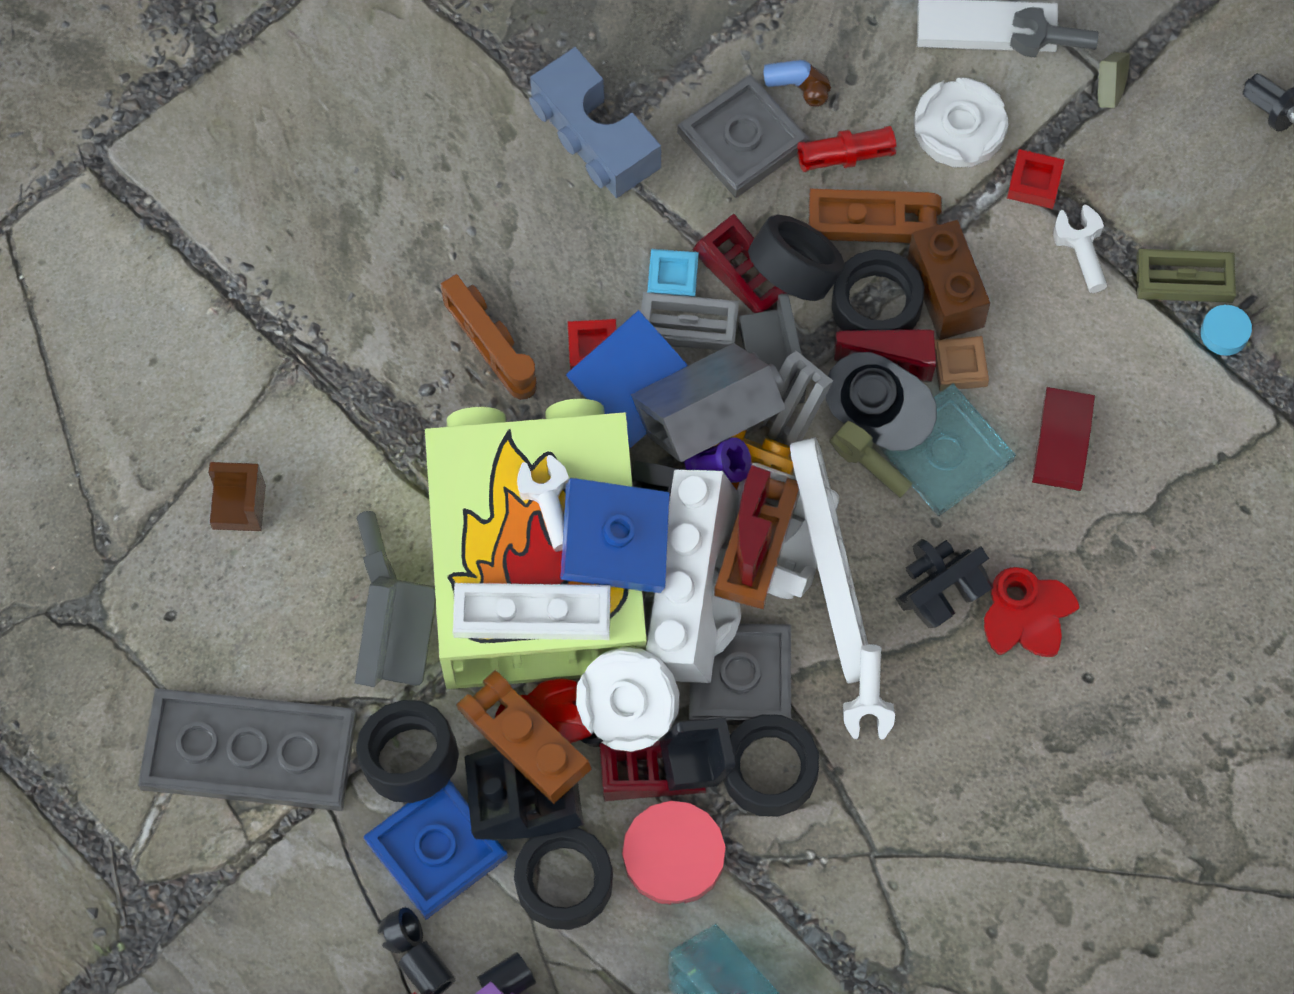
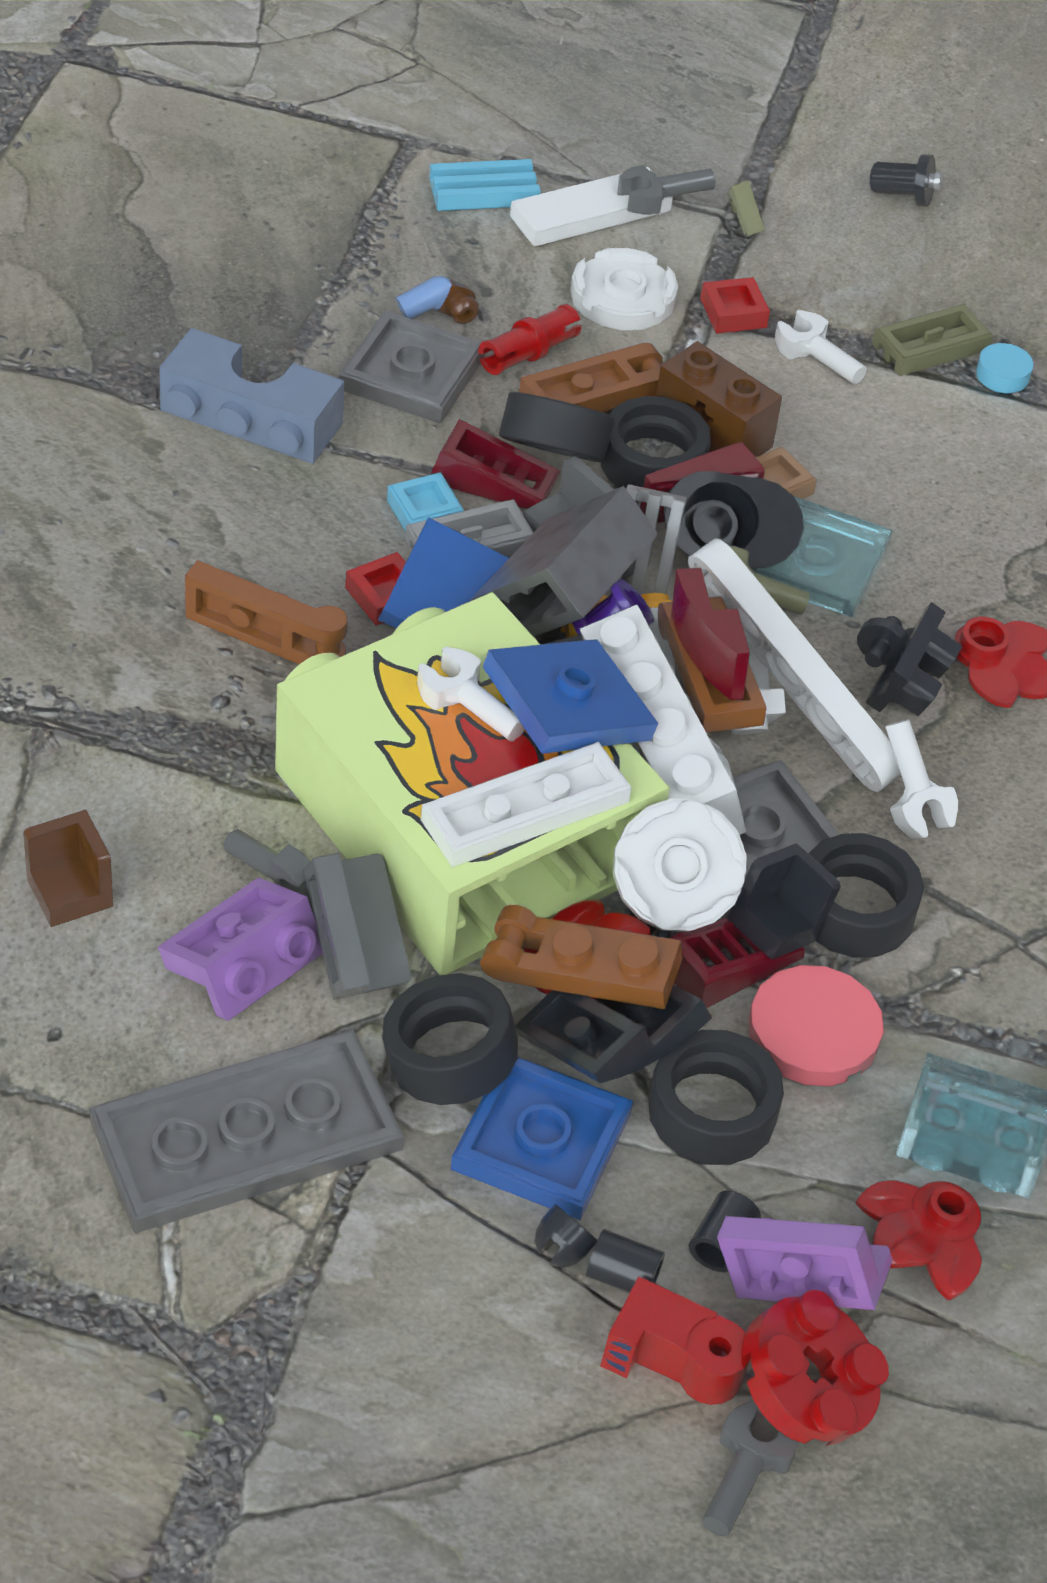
camera: 35 degrees left, 20 degrees down
dark red slope [1032,387,1095,491] -> none
none -> medium lavender bracket [158,877,322,1020]

